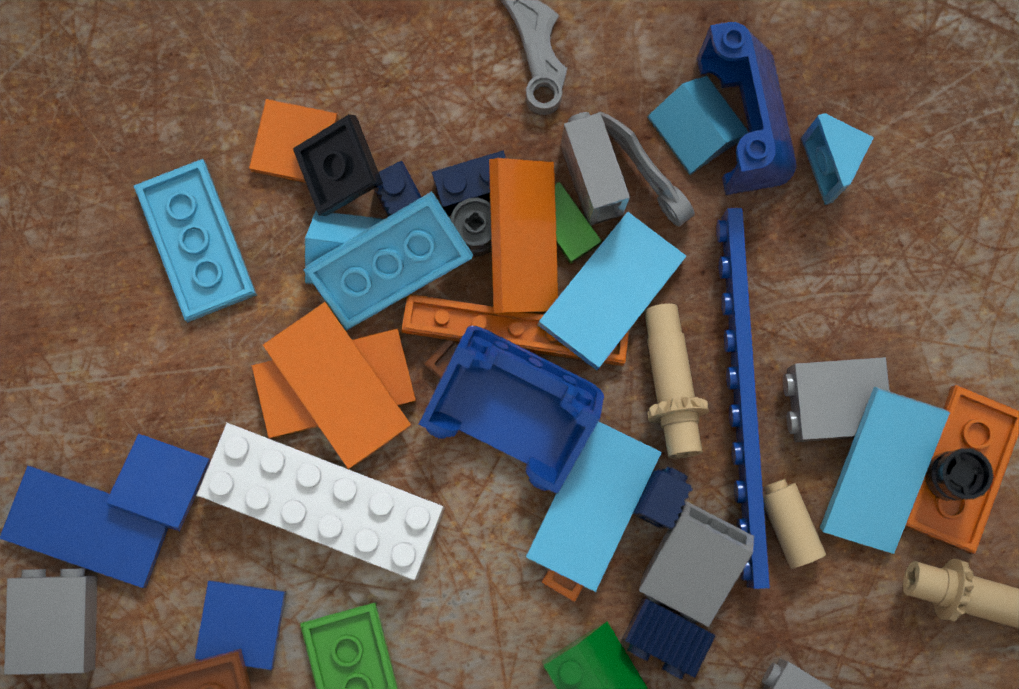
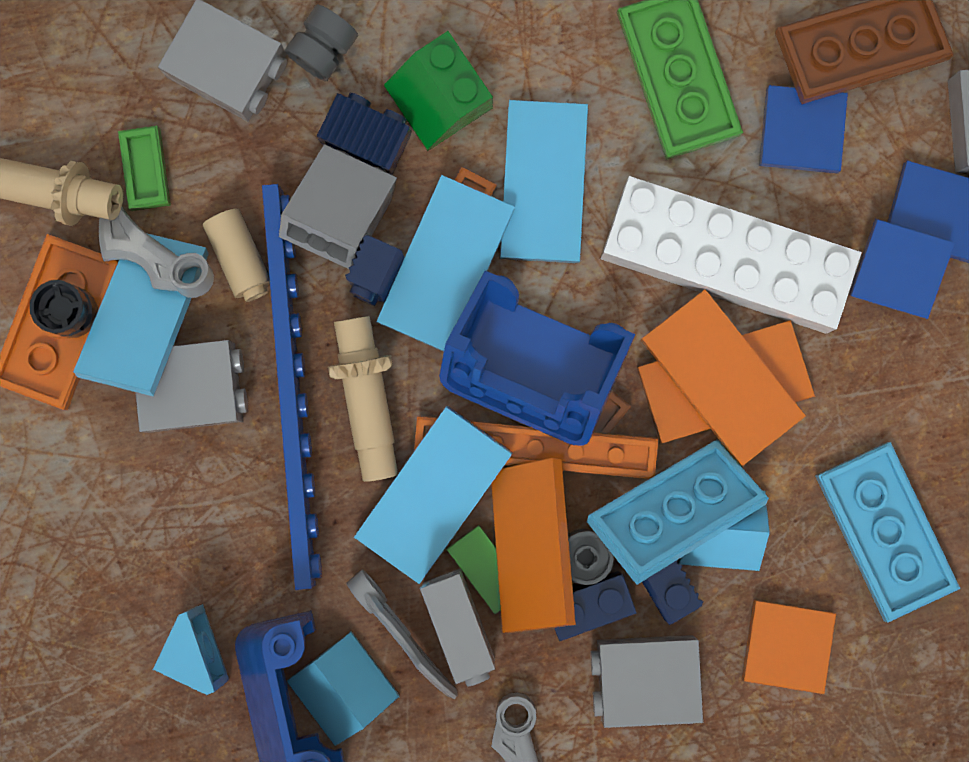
camera: 175 degrees left, 5 degrees up
black tile [293,114,383,216] -> none
none -> light grey piece [99,207,214,298]
none -> bright green tile [118,126,171,211]
none -> medium azure tile [500,100,588,263]
none -> light grey brick [590,635,703,728]

